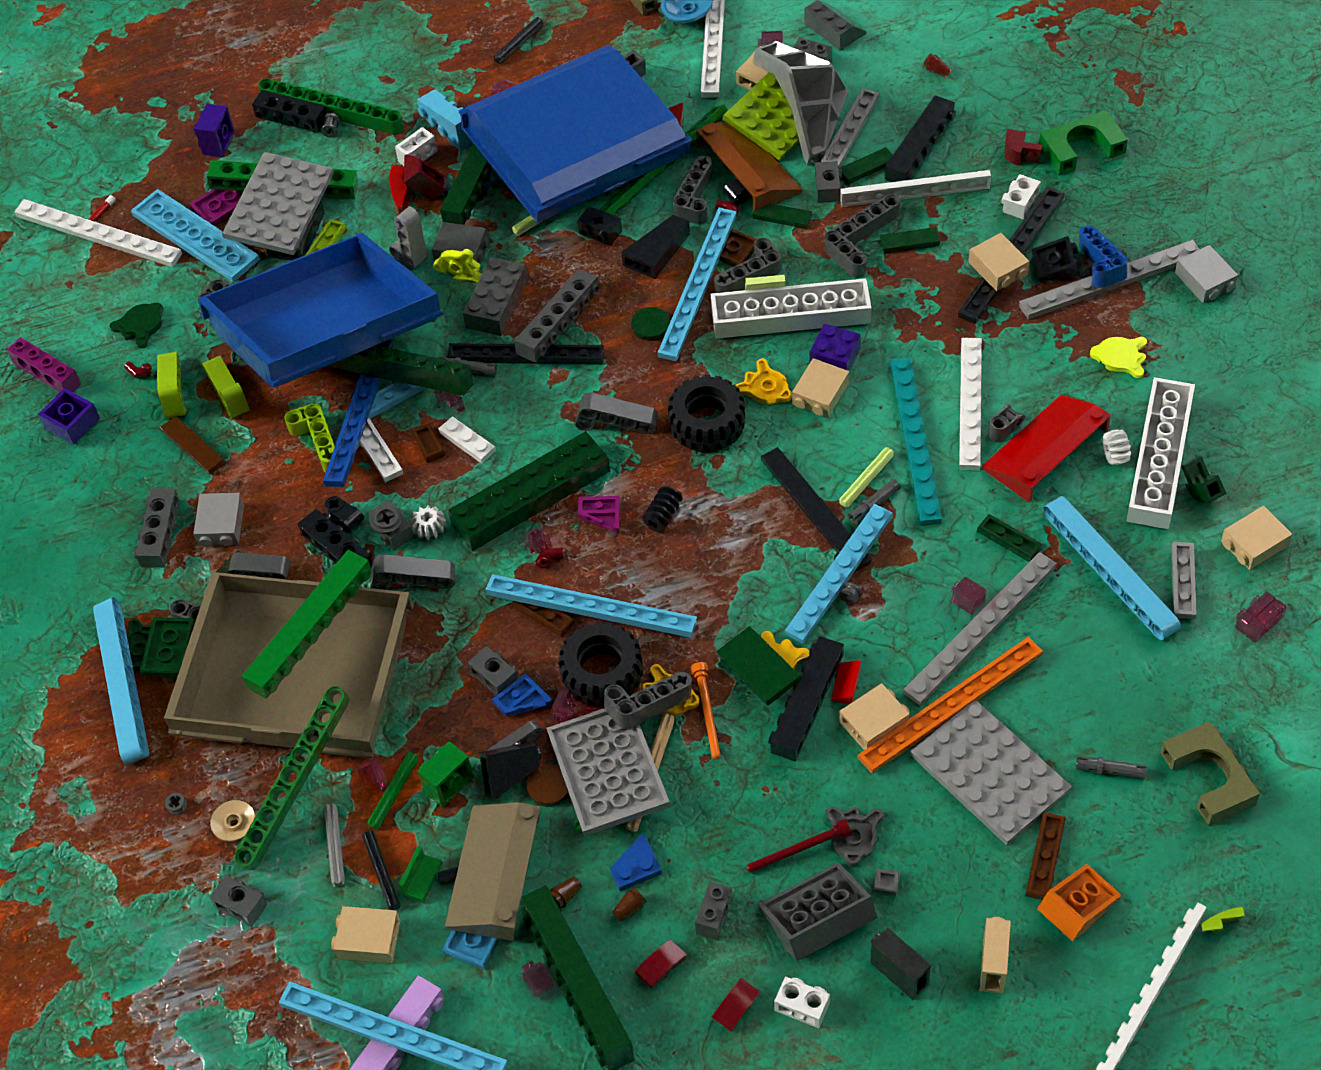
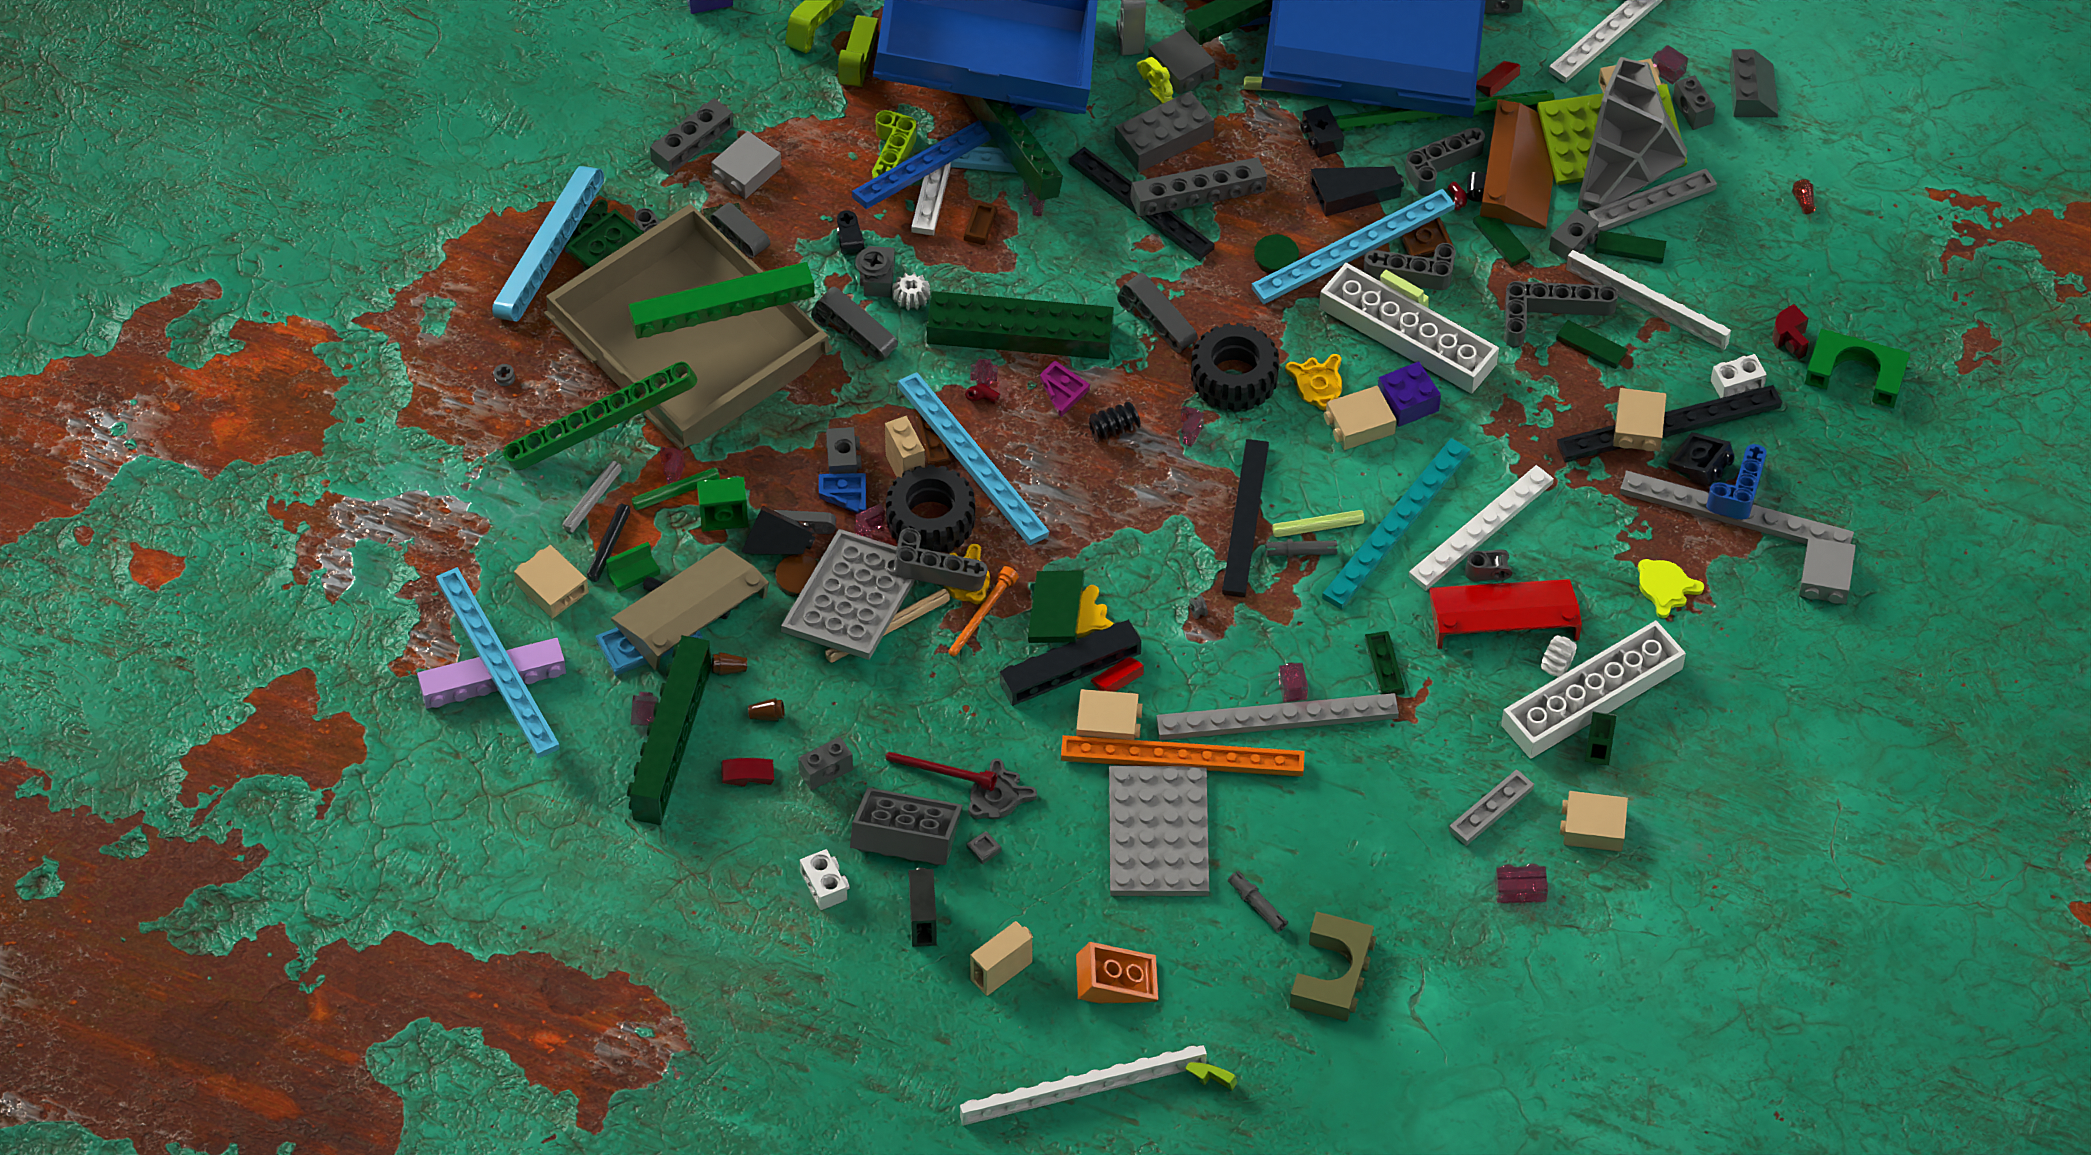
camera: 35 degrees right, 0 degrees up
reddish brown tile [160,416,225,475] -> none
dark grey brick [209,875,267,927] -> none
tan dish [210,800,255,842] -> none
black brick [297,509,373,568] -> none
dark grey pin [438,356,497,377] -> none
white plate [438,416,496,463] -> none
blue wing [610,834,662,891] -> none
dark red slope [712,977,761,1032] -> none
medium azure plate [785,504,893,644] -> none
black brick [885,95,956,182] -> none
reddish brown tile [1025,812,1066,900] -> none
medium azure beam [1043,496,1181,640] -> none
none -> tan brick [885,416,925,478]
none -> clear pink bracket [1181,406,1204,447]

